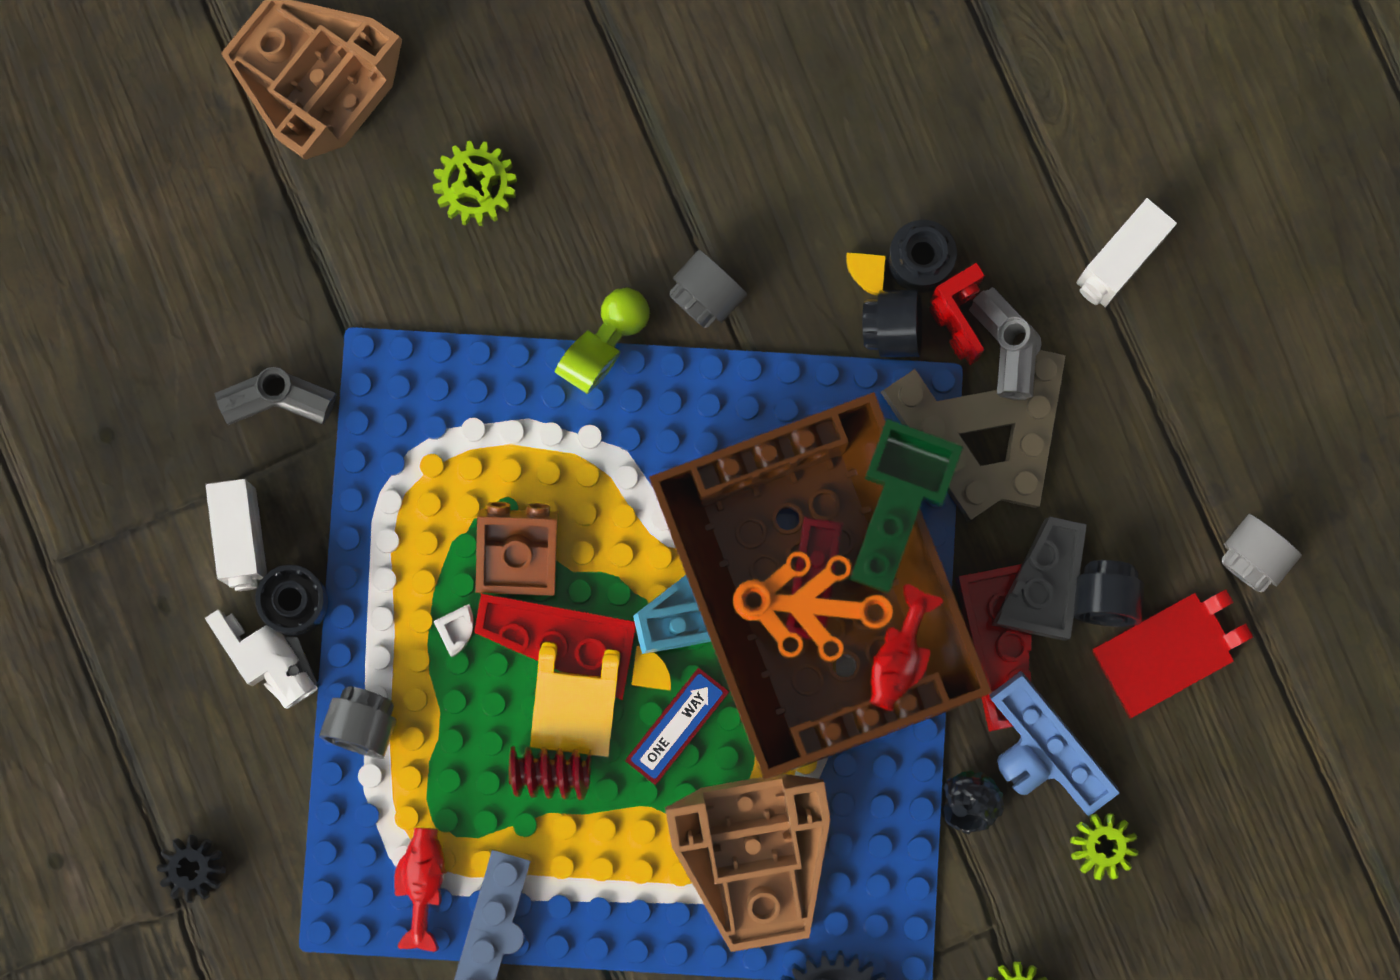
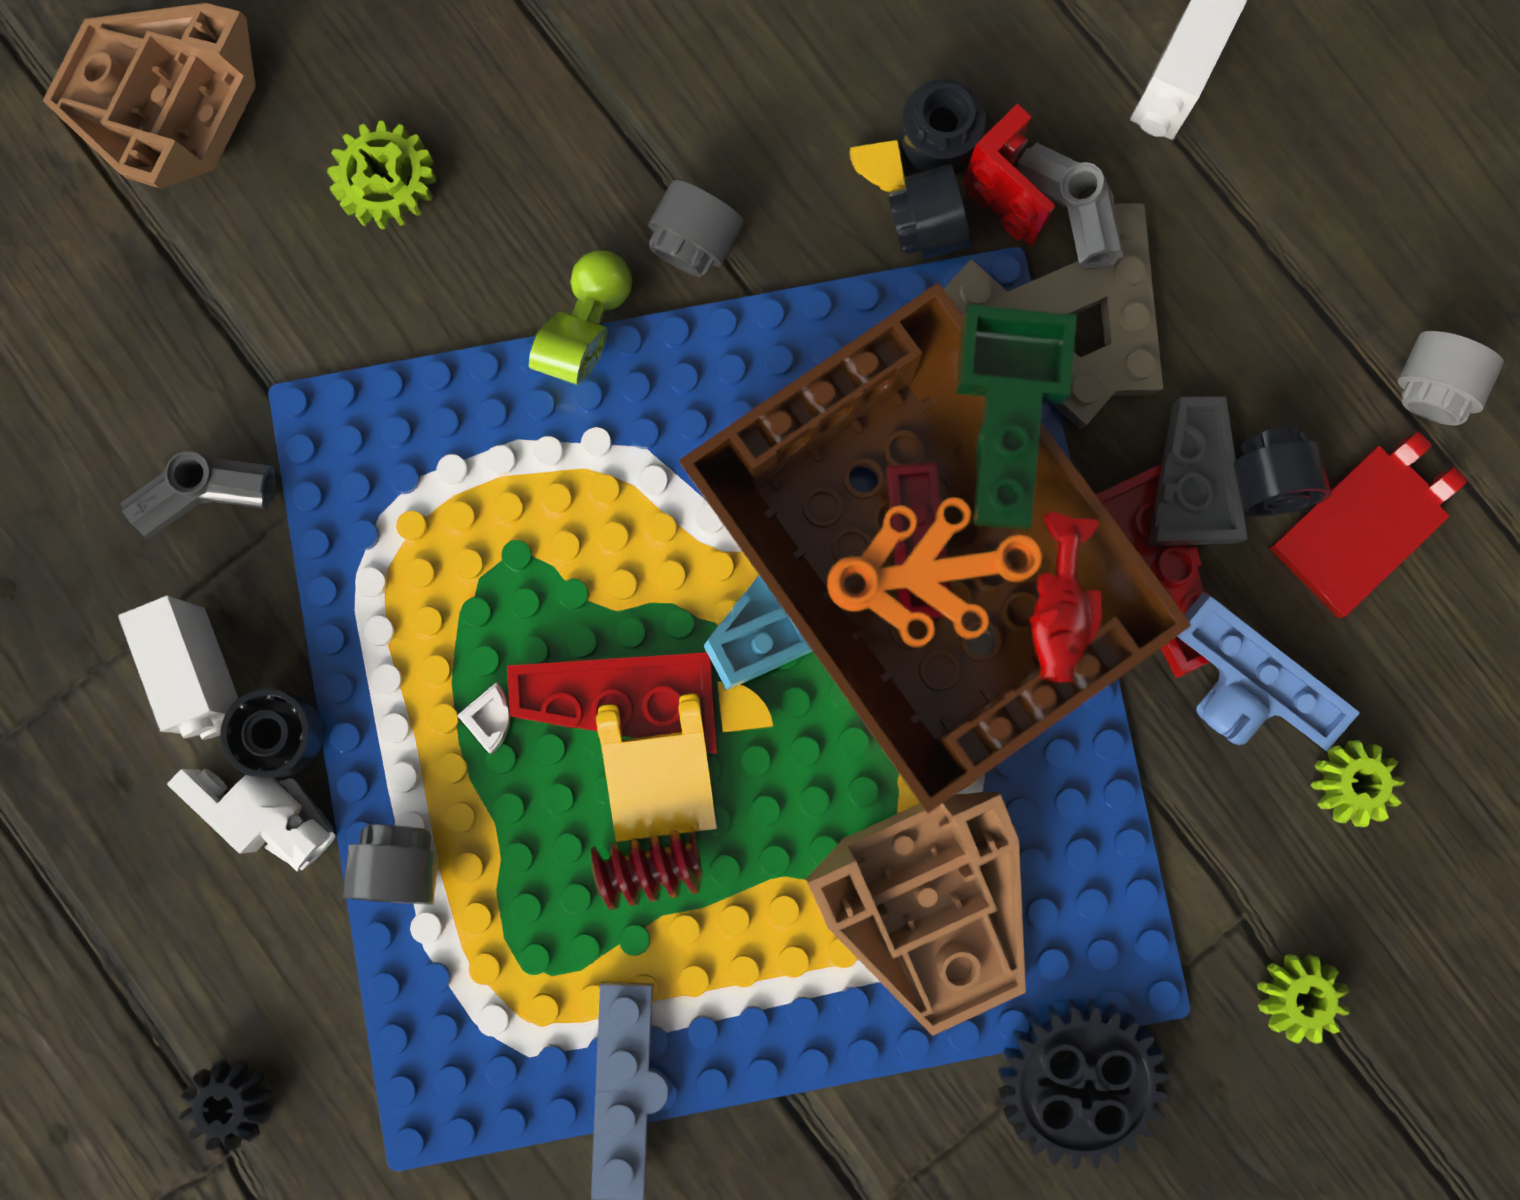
camera: 10 degrees left, 0 degrees up
red animal [394,828,447,952] -> none
dark orange plate [476,502,558,596] -> none
tile [625,668,729,786] -> none
black piece [943,771,1005,834] -> none

